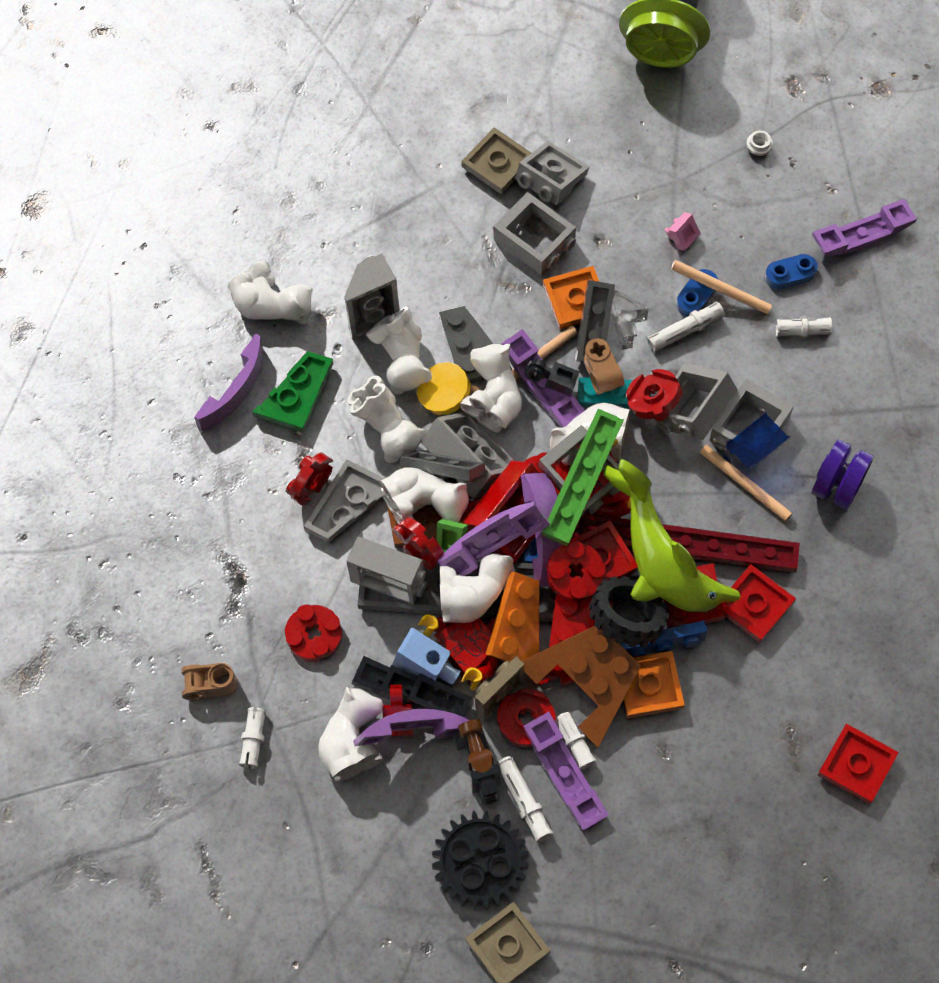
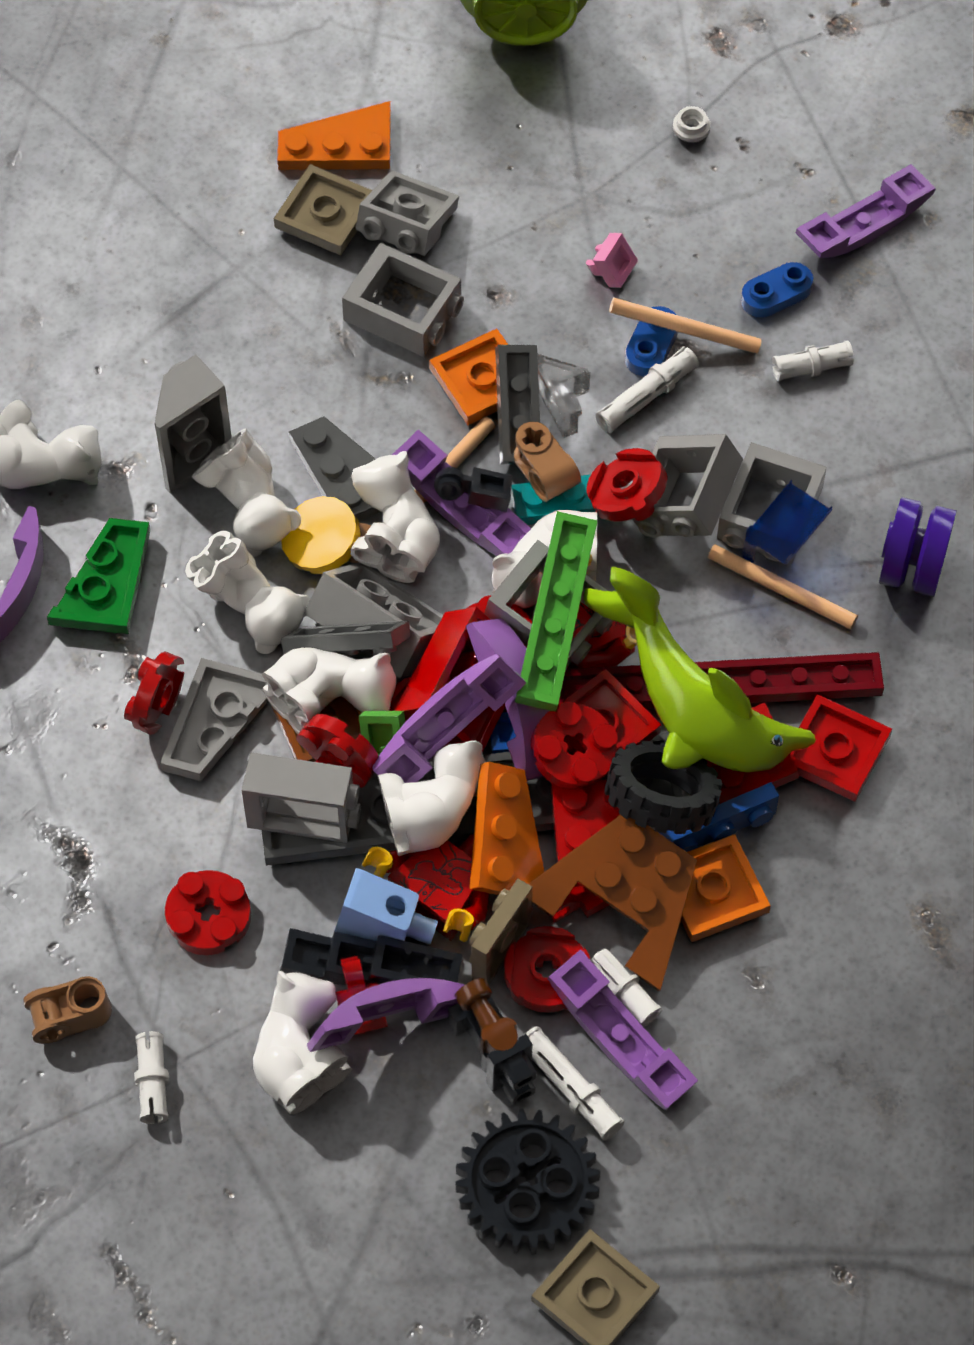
camera: 15 degrees left, 5 degrees down
none -> orange wing [277,101,391,170]

